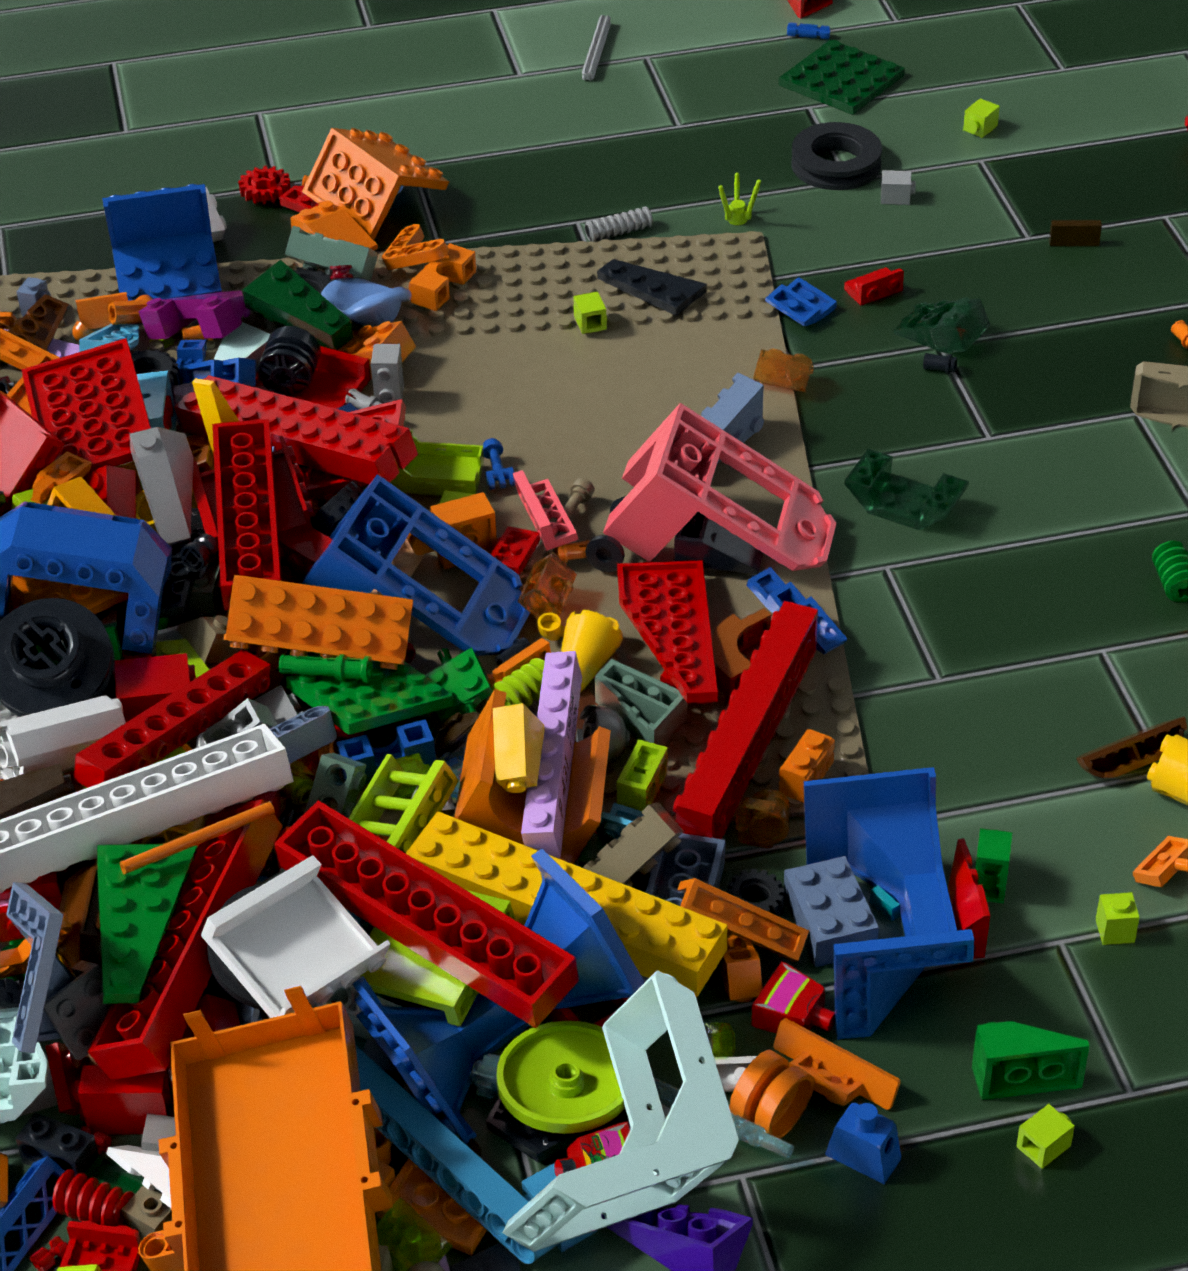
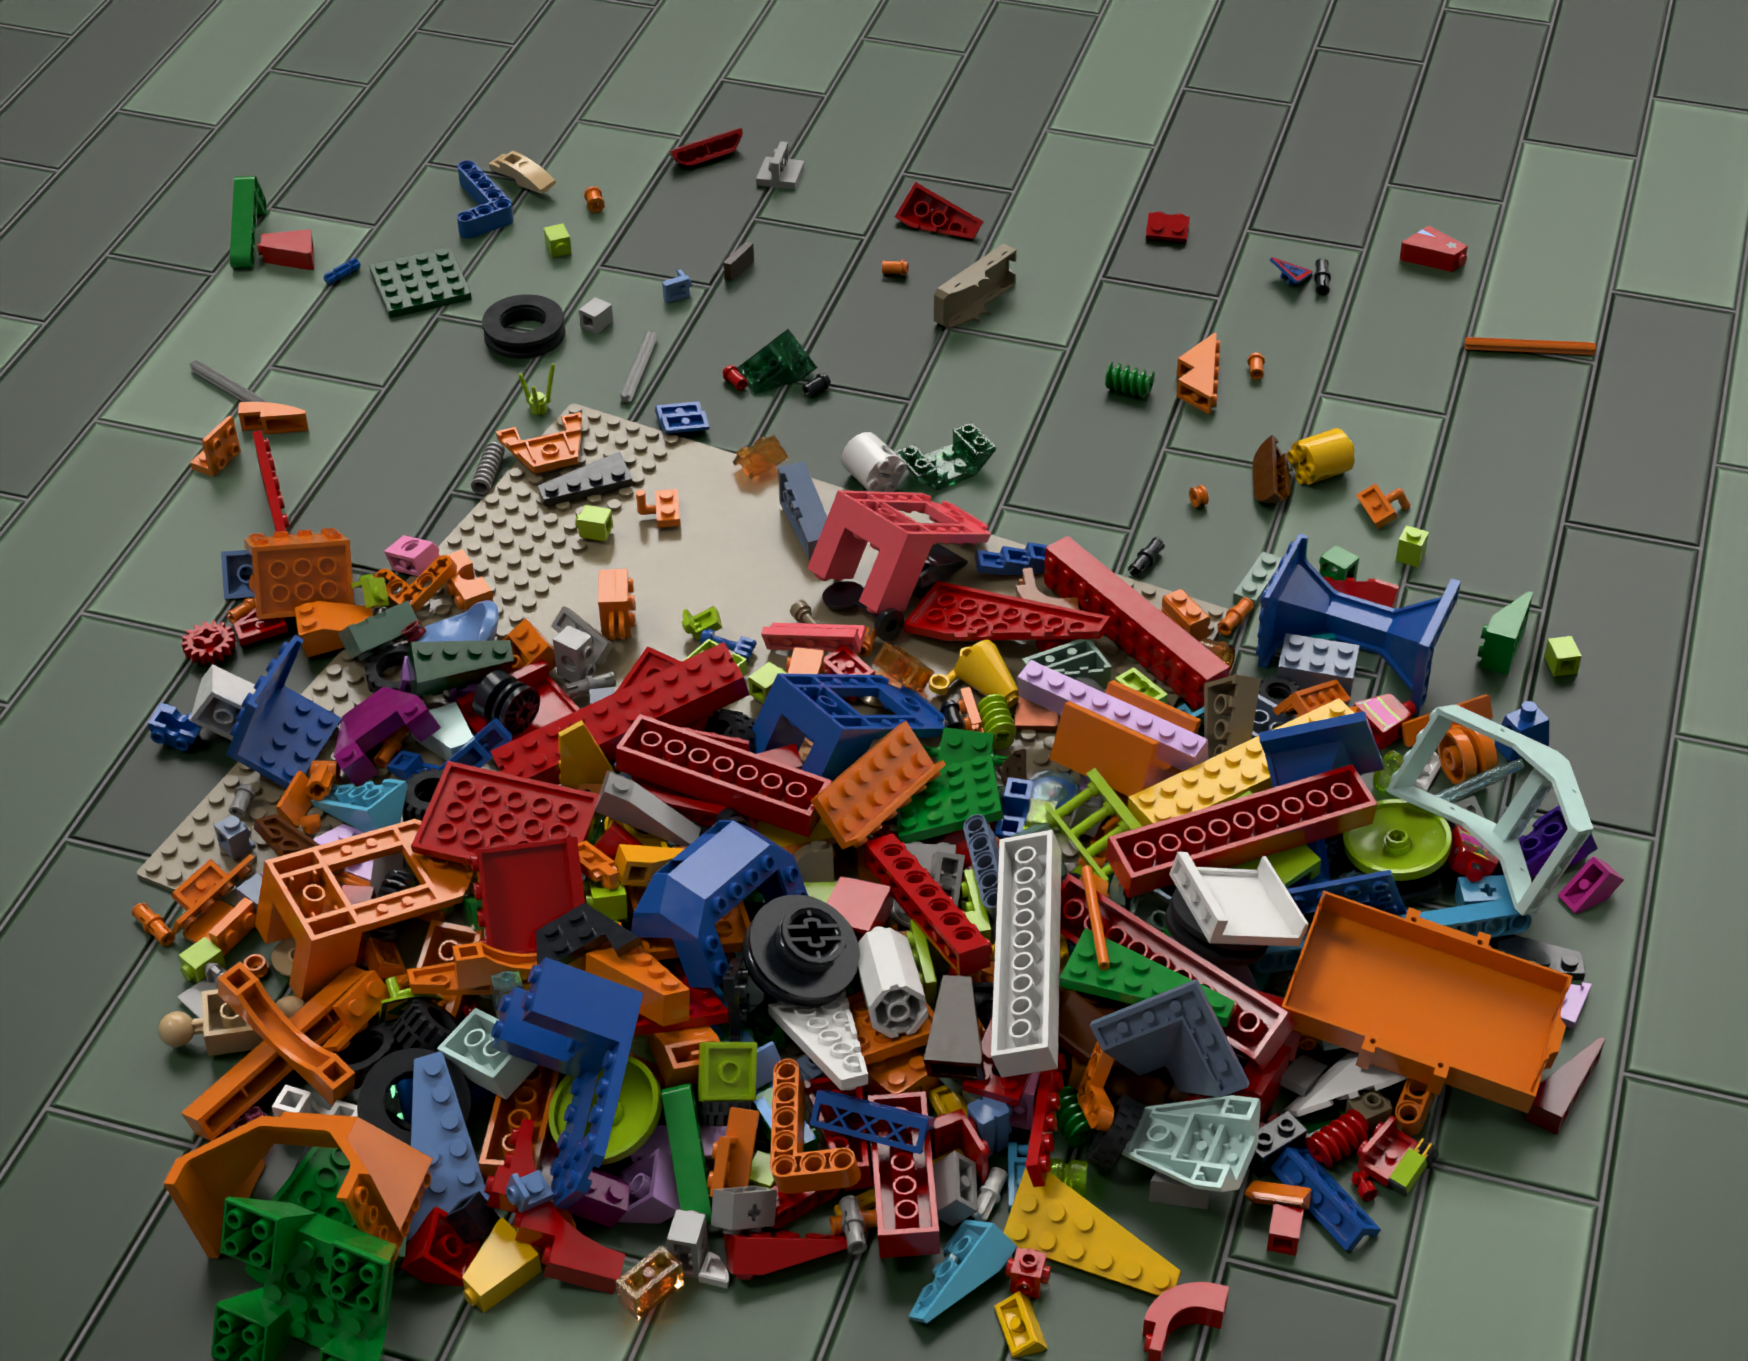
camera: 60 degrees left, 0 degrees up
green pin [279,654,373,683] -> none
yellow slope [493,703,545,793] -> none
red bracket [844,267,904,306] -> none
none -> orange bracket [190,416,241,477]
none -> light grey pin [228,784,255,818]
none -> orange slope [238,402,309,434]
none -> red wing [252,430,292,535]
none -> lime bracket [351,574,389,608]
none -> bright pink brick [384,535,440,577]
none -> blue beam [457,160,514,238]
none -> tan slope [488,151,556,194]
none -> orange wing [496,412,582,474]
none -> light grey plate [551,606,614,665]
none -> orange bush [584,186,605,213]
none -> orange brick [598,569,636,641]
none -> light grey axle [619,331,657,403]
none -> orange plate [636,489,681,528]
none -> medium blue bracket [662,269,692,303]
none -> lime bracket [682,606,722,641]
none -> red pin [722,365,748,391]
none -> white cylinder [841,432,907,492]
none -> black pin [1128,537,1165,578]
none -> orange bush [1189,485,1209,508]
none -> plate [1233,552,1281,608]

